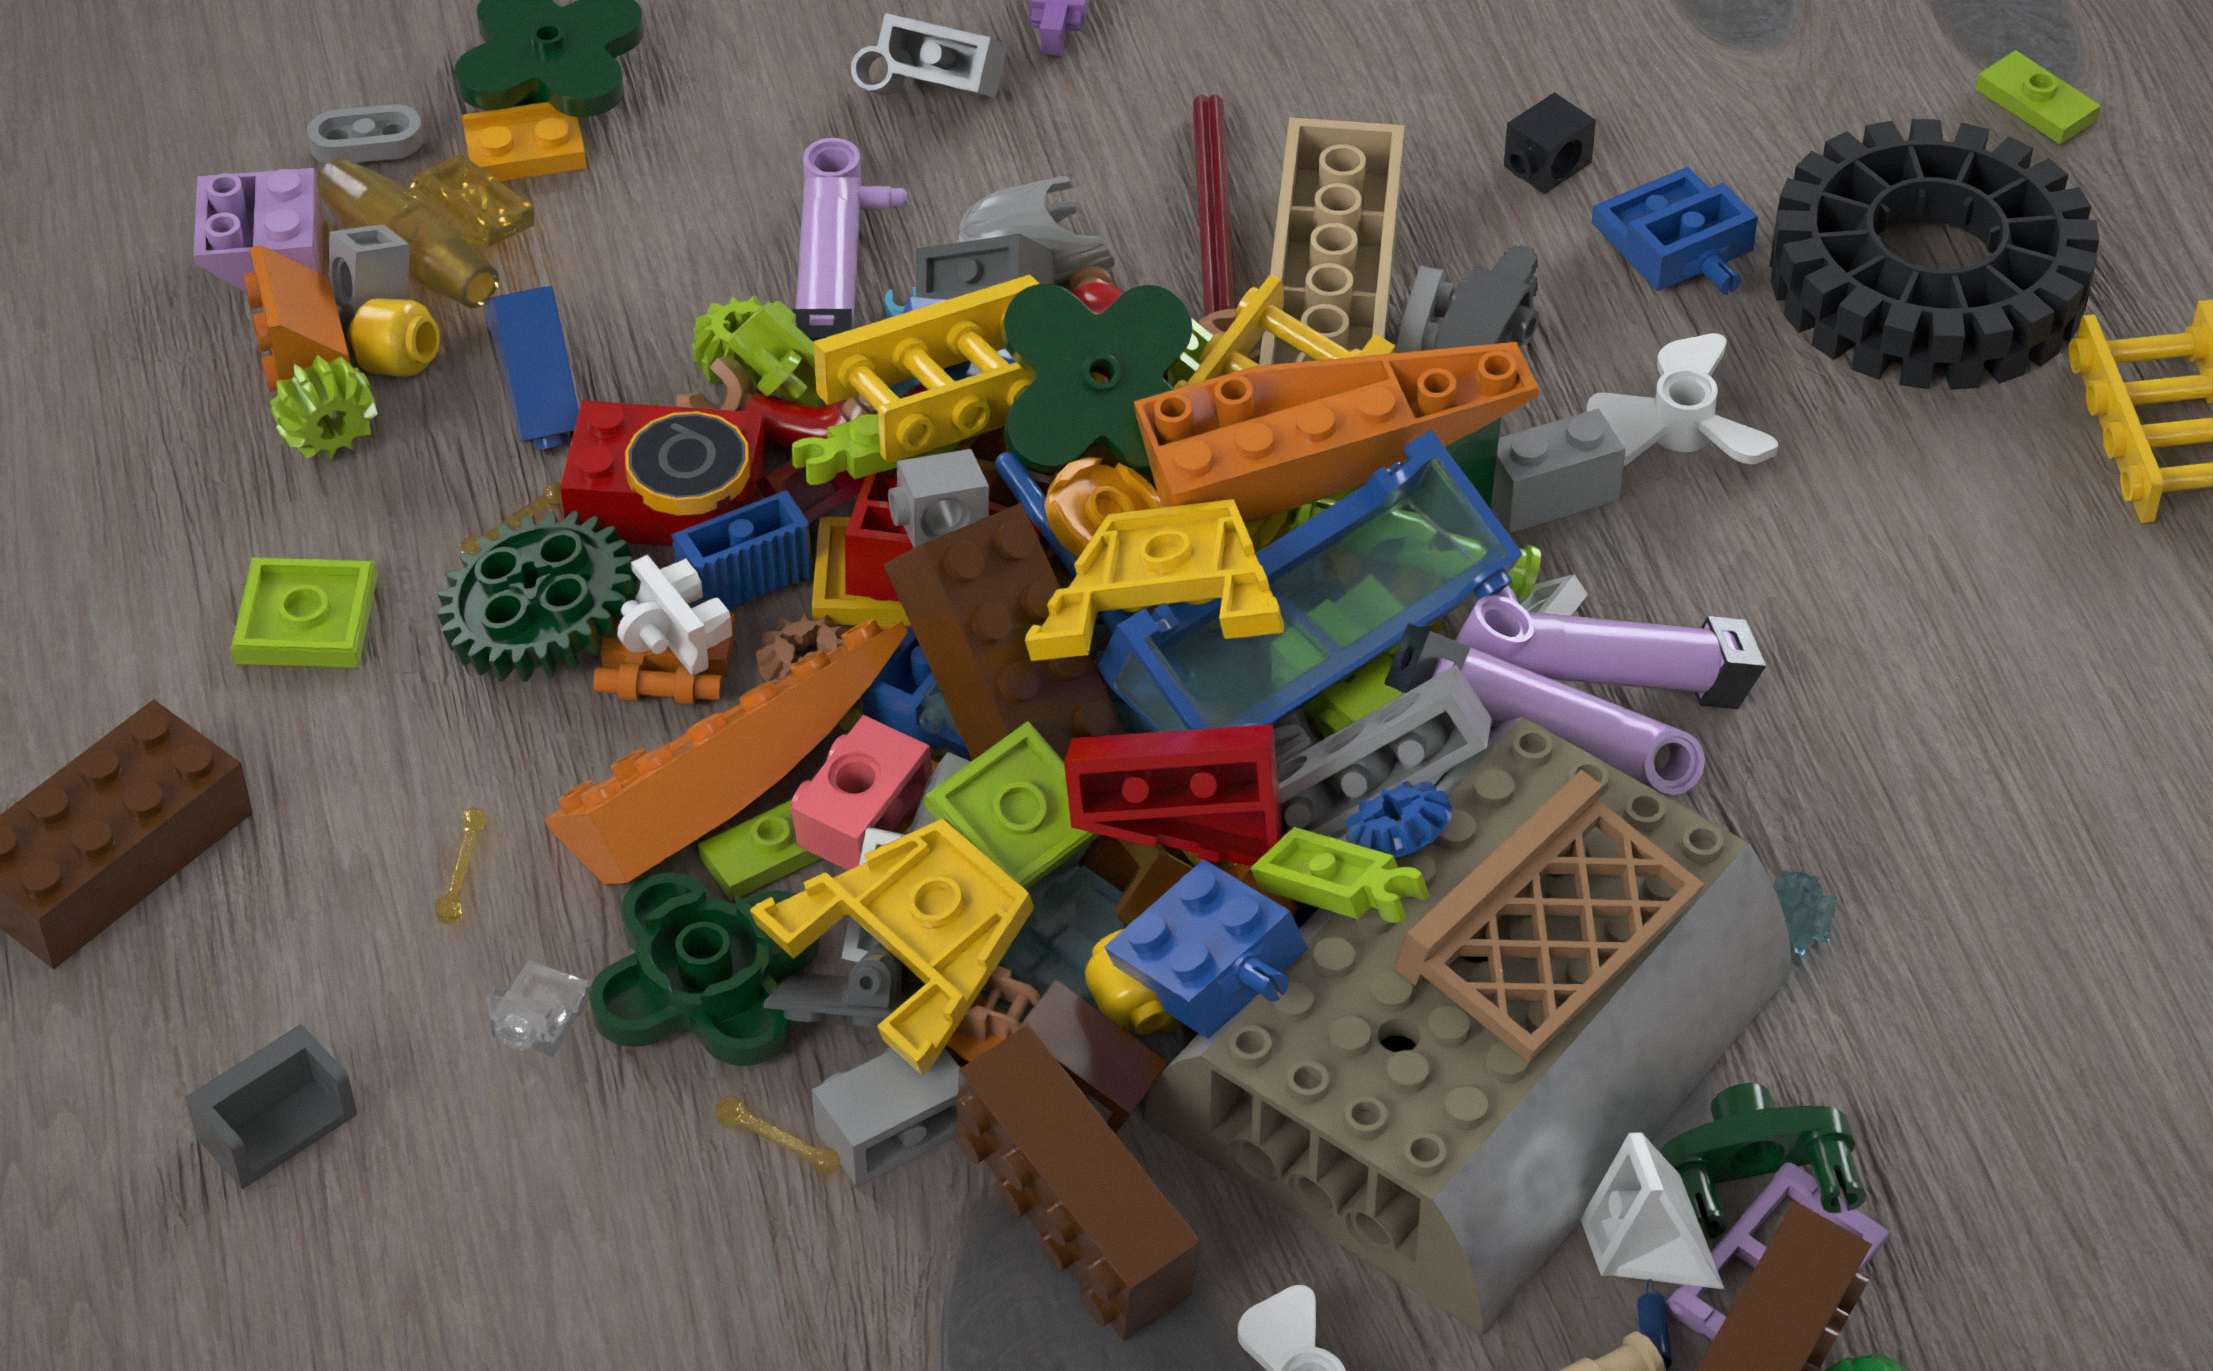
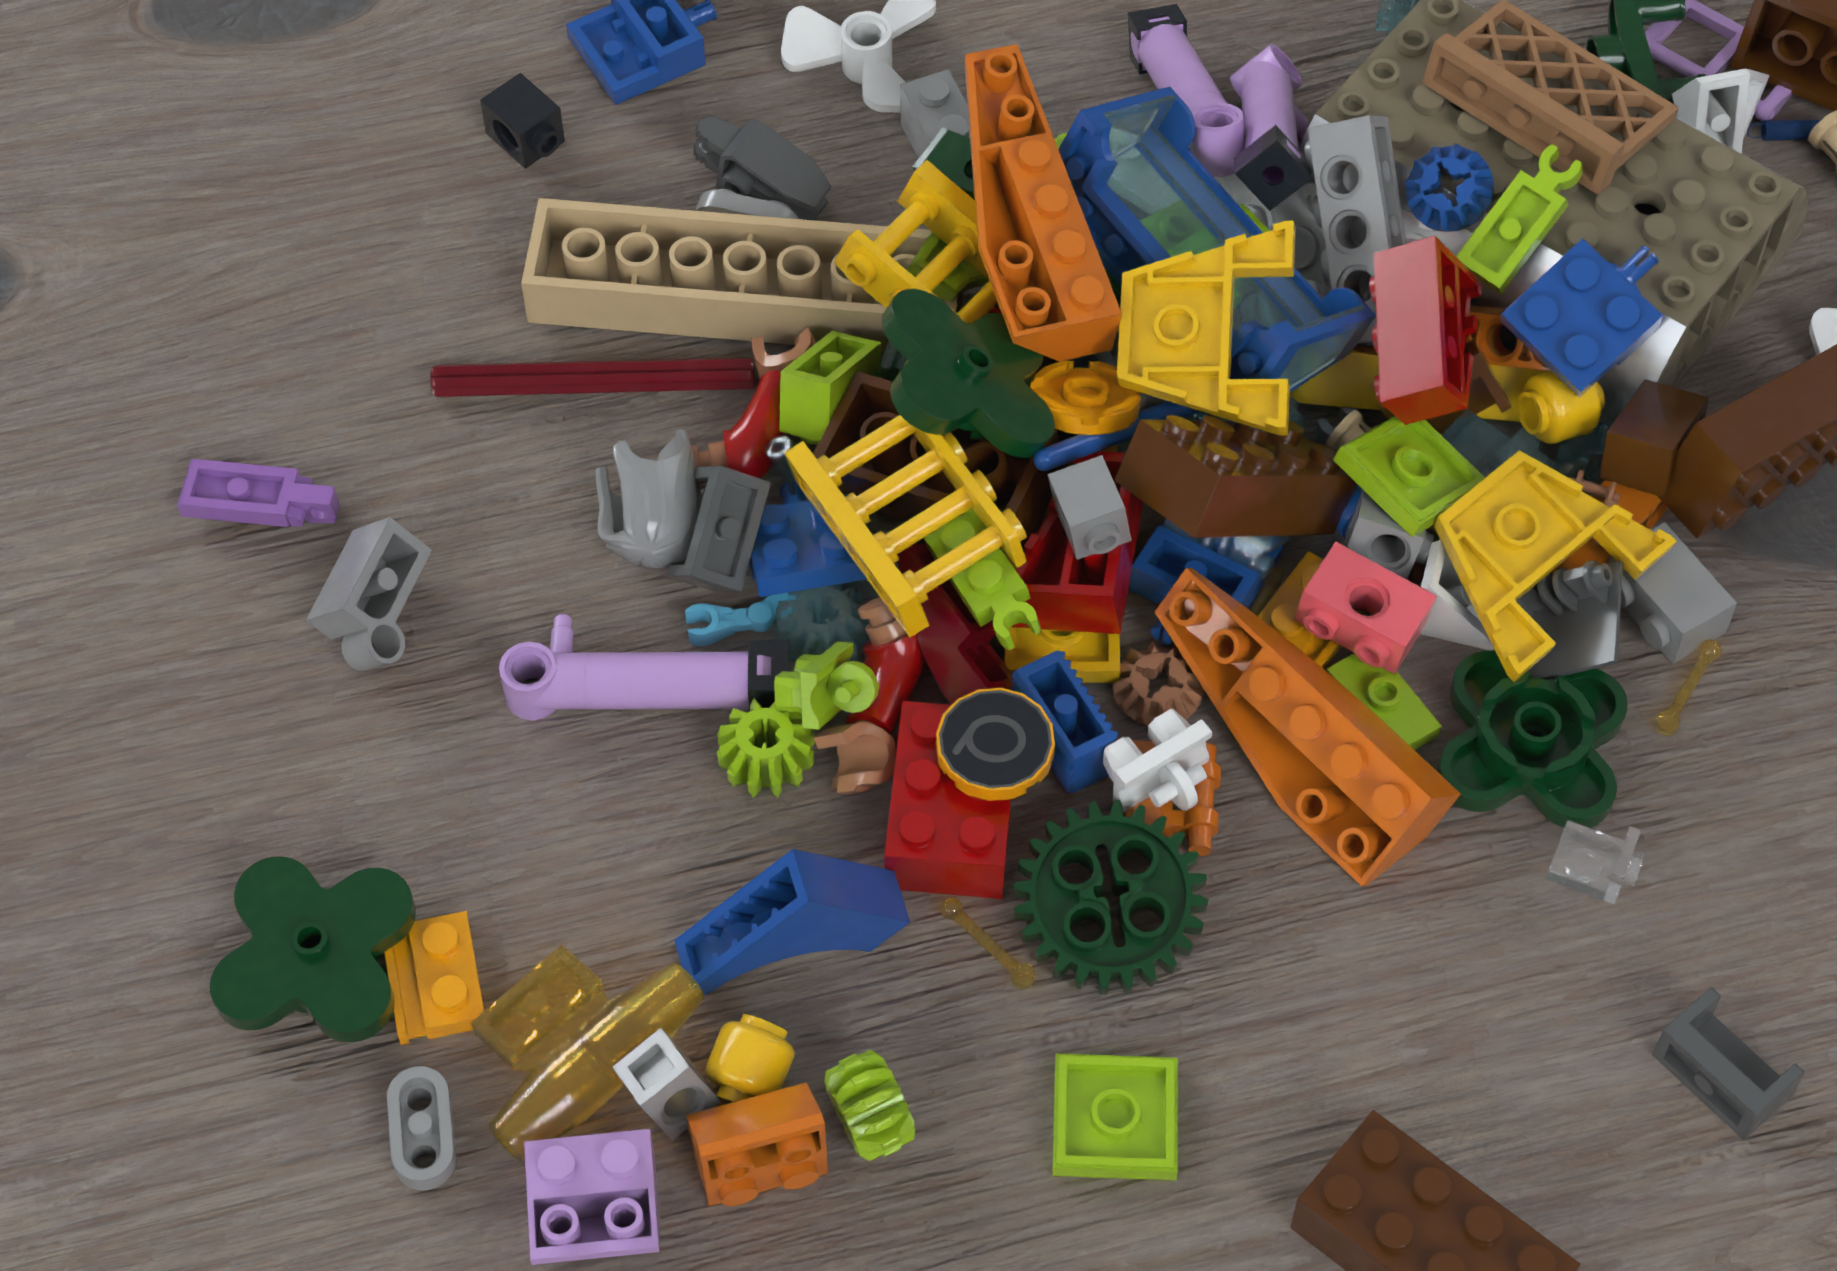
camera: 90 degrees left, 10 degrees up
clear yellow hinge [435,807,487,924] -> none

